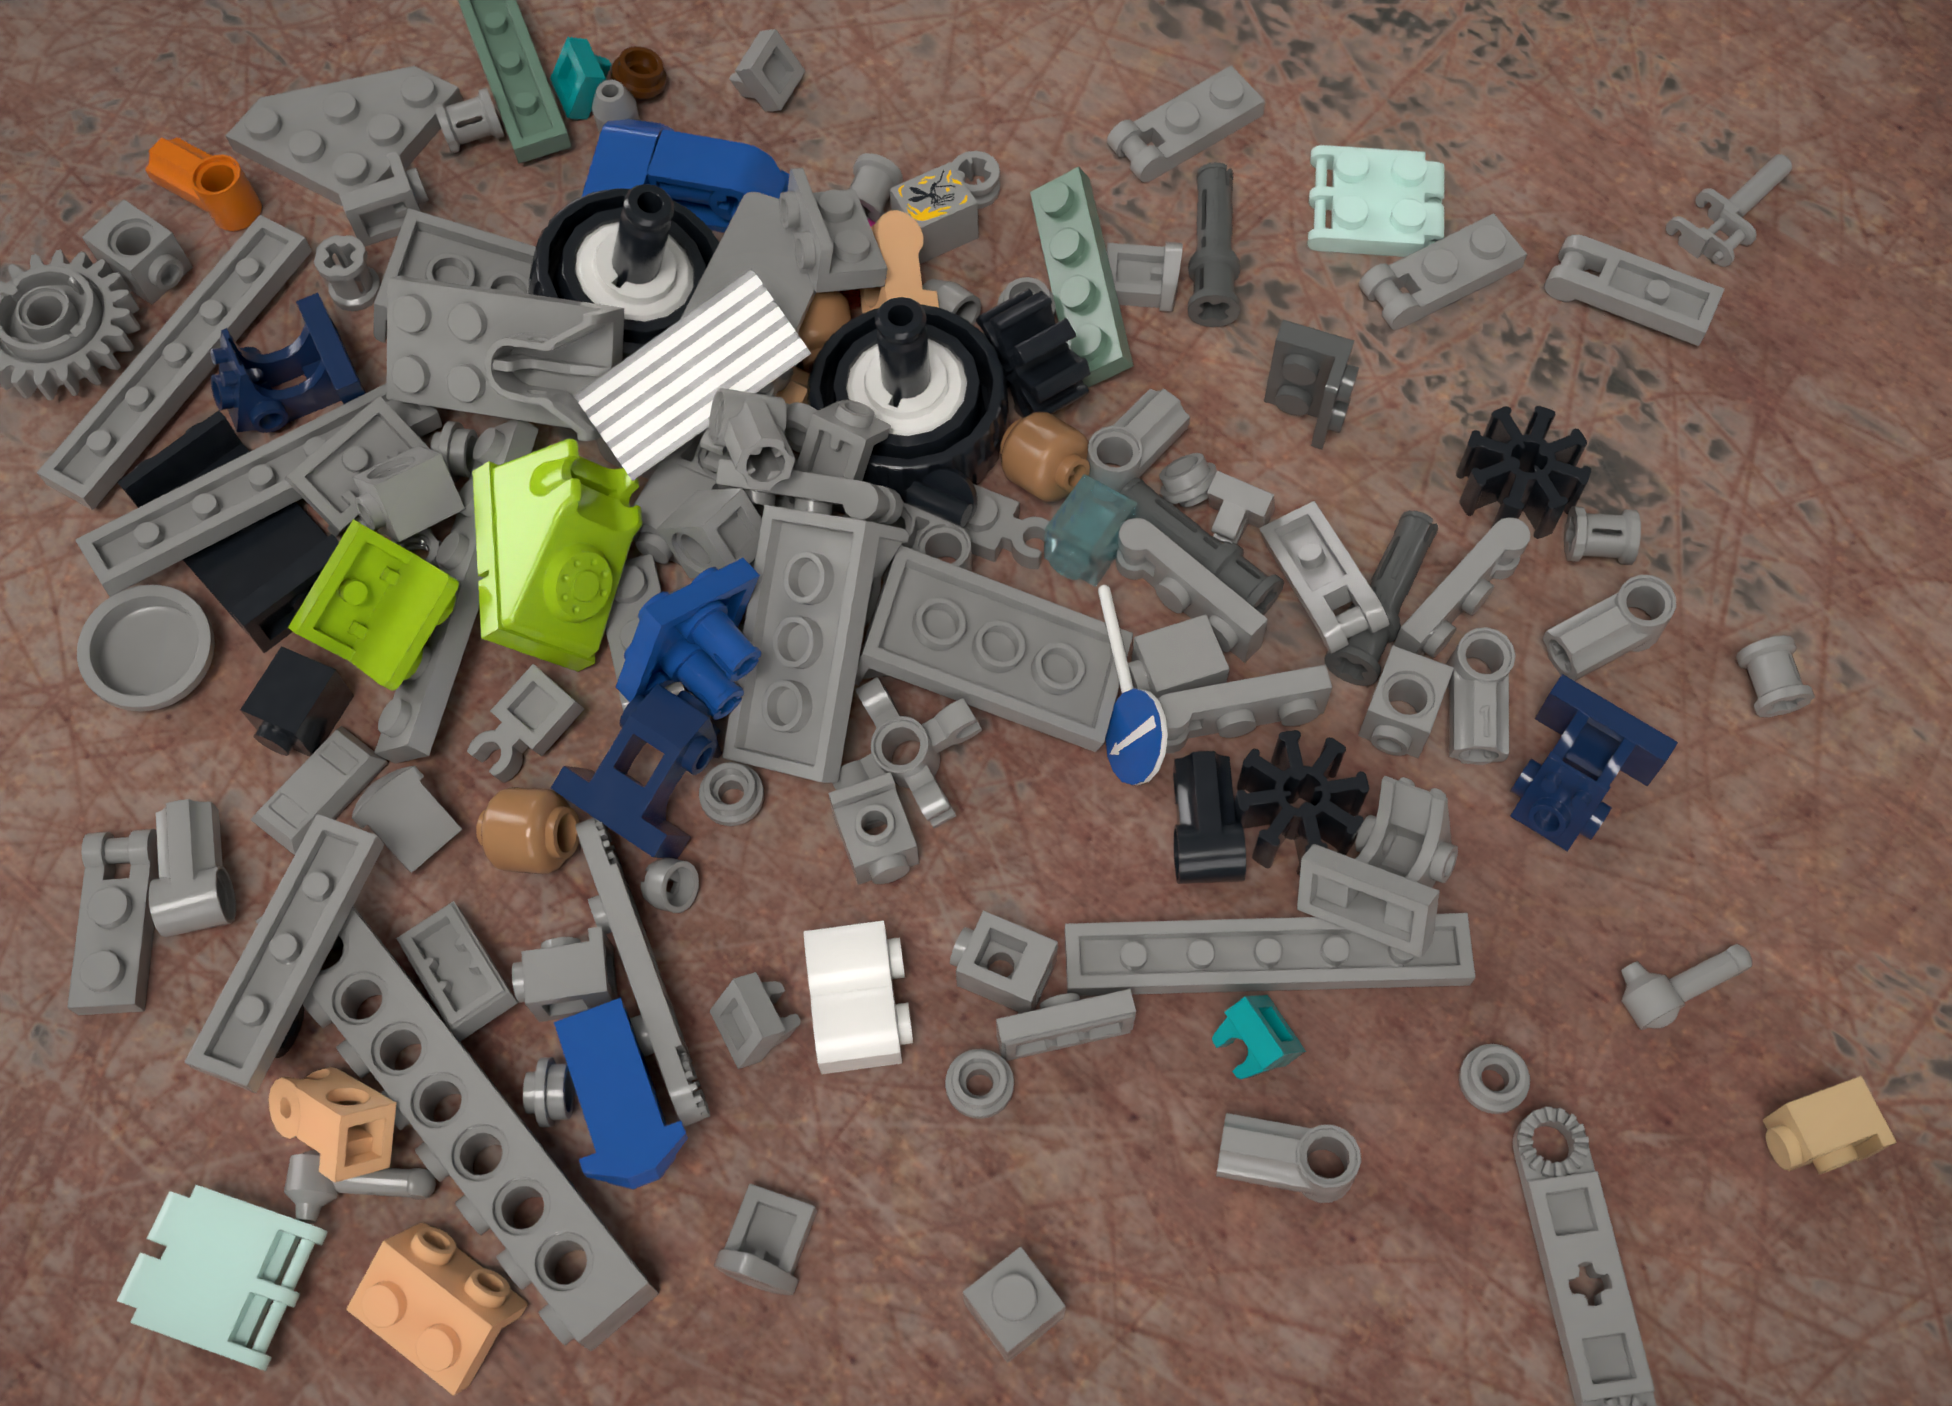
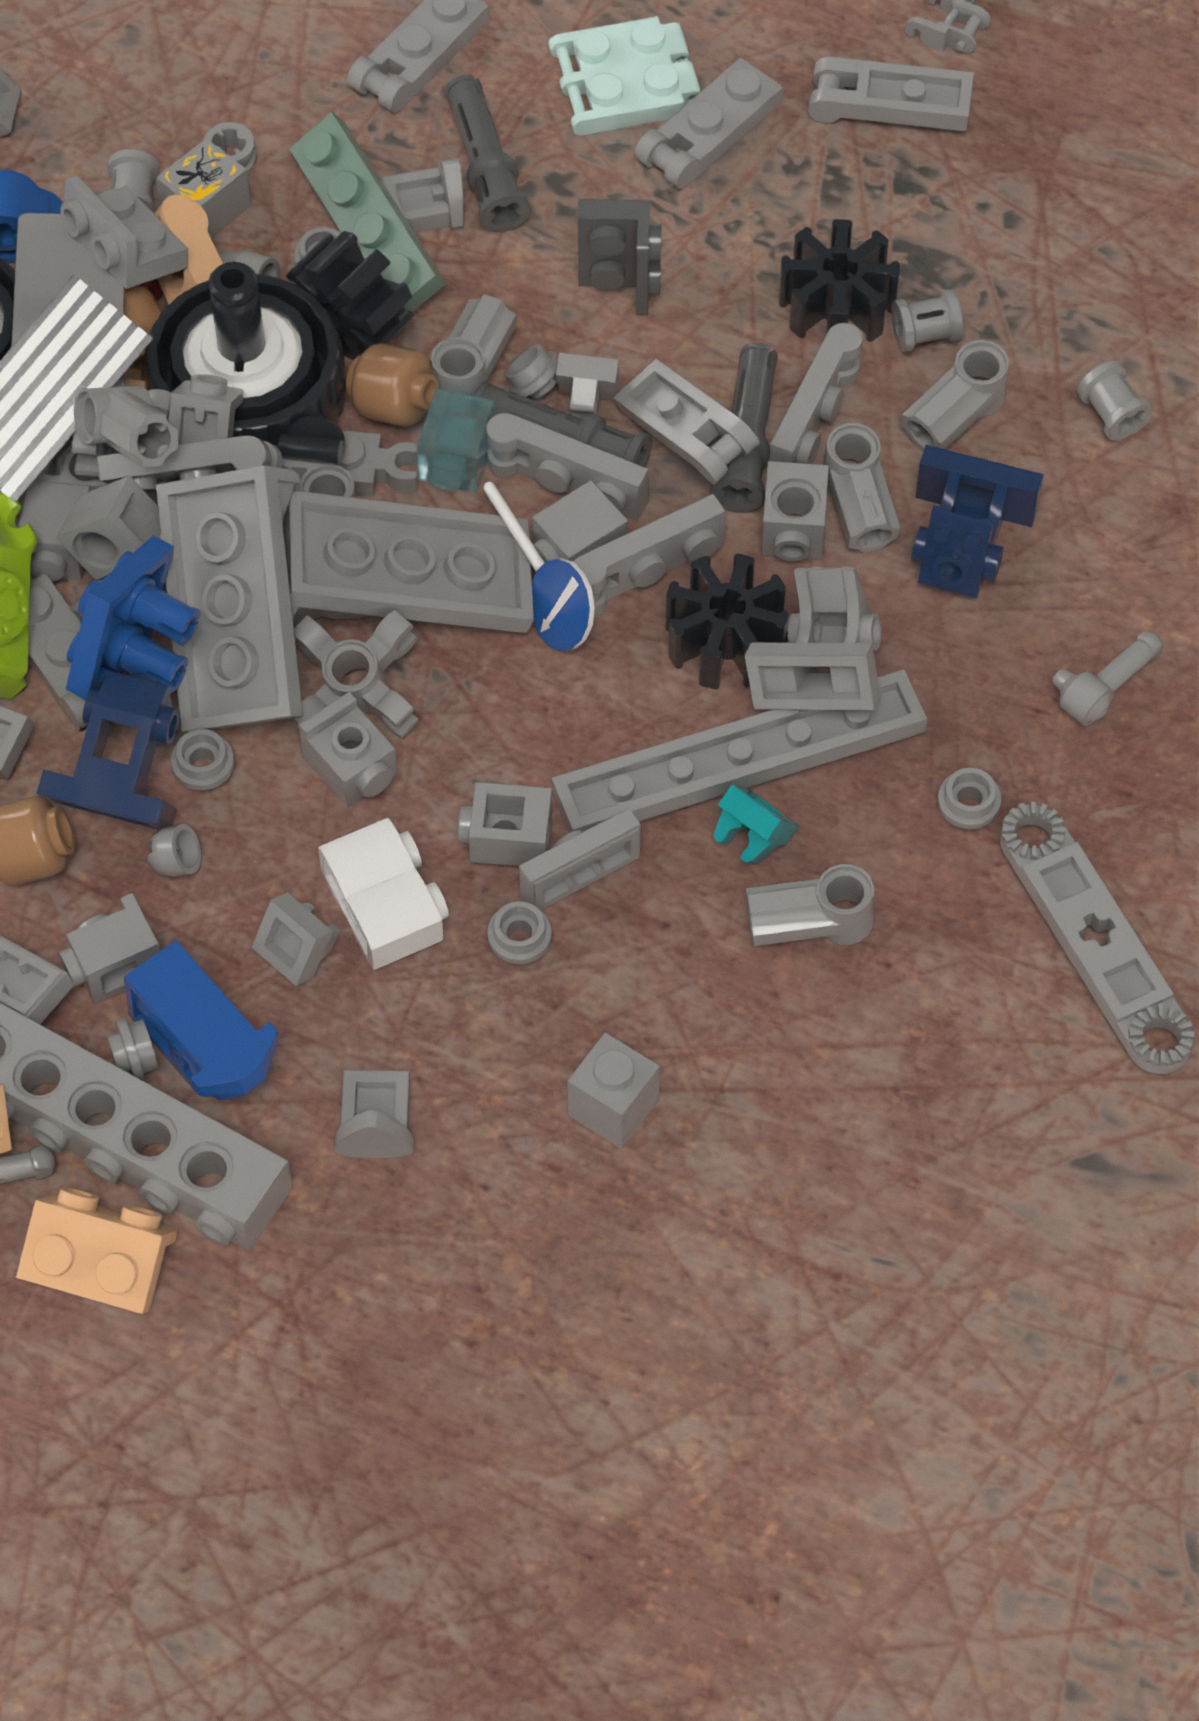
camera: 20 degrees left, 5 degrees down
light grey piece [575,817,710,1127] -> none
black piece [1173,751,1246,884] -> none

